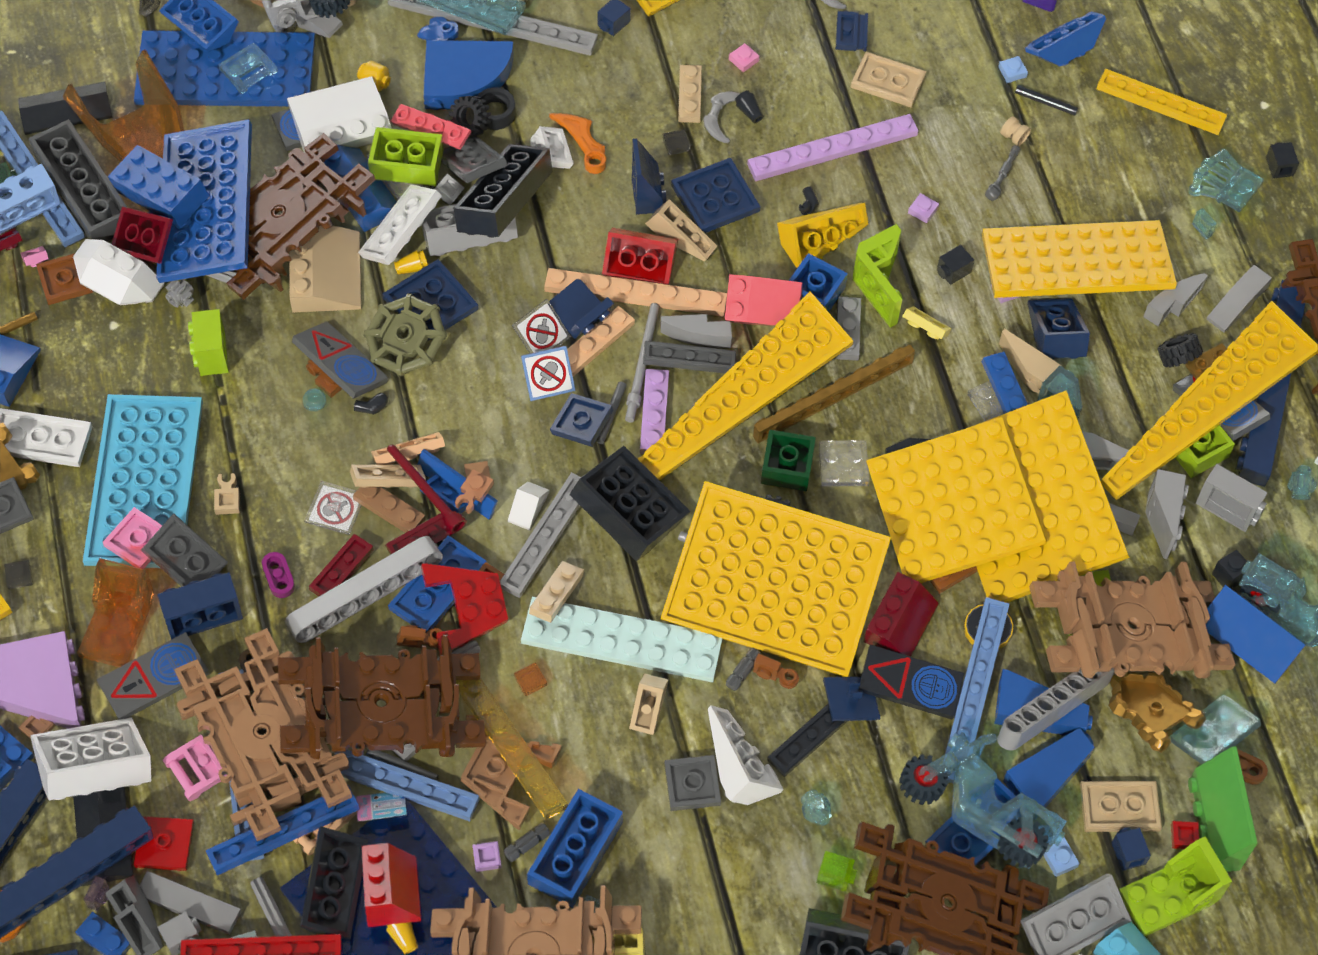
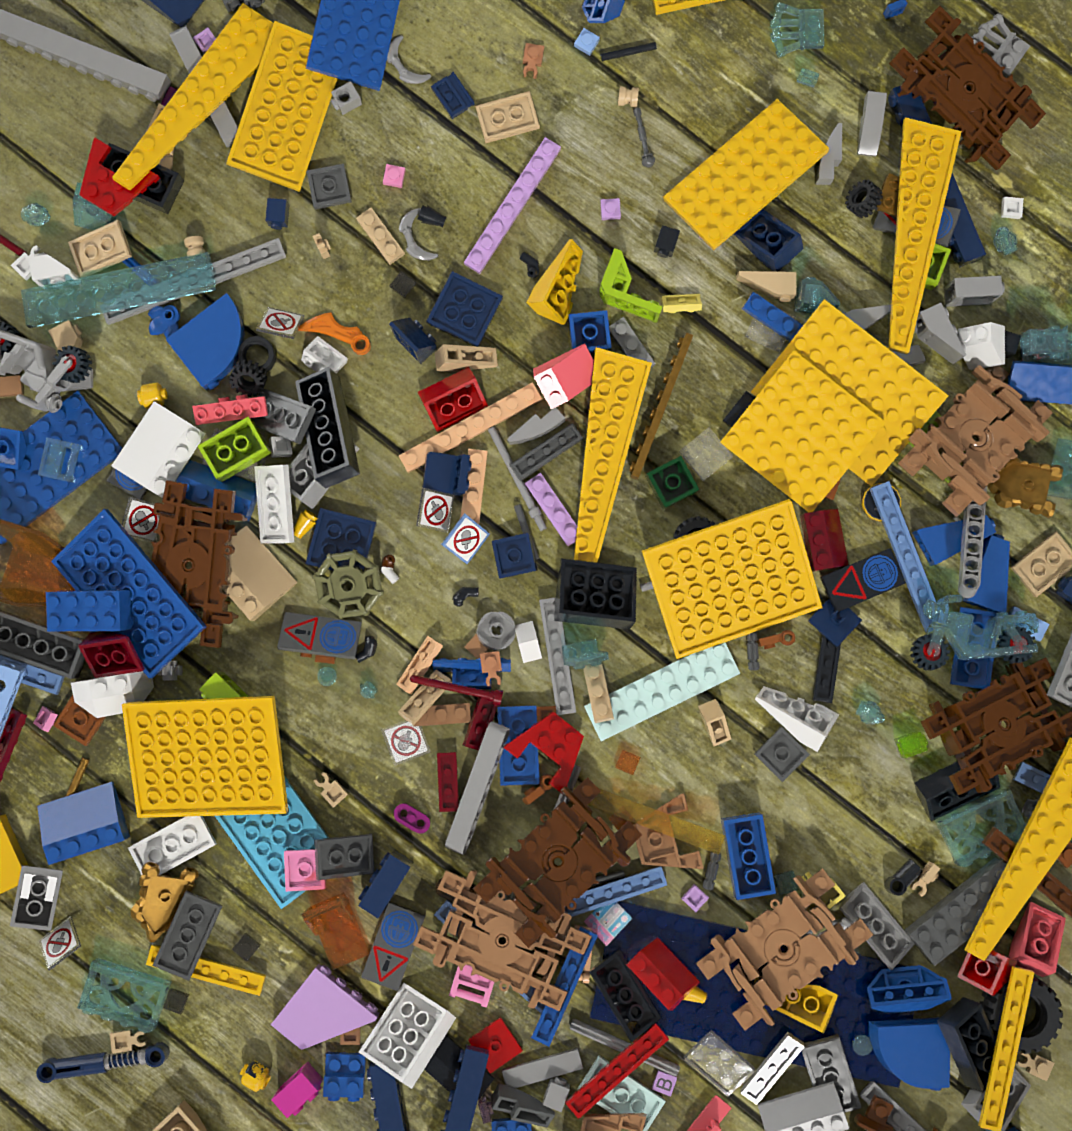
camera: 35 degrees left, 25 degrees up
none -> piece [122,497,160,542]
none -> yellow plate [122,696,288,818]
none -> piece [256,307,304,339]
none -> dark grey plate [307,163,352,210]
none -> tan plate [313,233,331,259]
none -> clear light blue plate [360,681,378,699]
none -> arm [381,555,399,584]
none -> black arm [452,587,479,607]
none -> light grey plate [476,611,516,651]
none -> nougat plate [523,43,544,79]
none -> clear light blue bracket [562,639,609,669]
none -> white slope [958,322,1005,370]

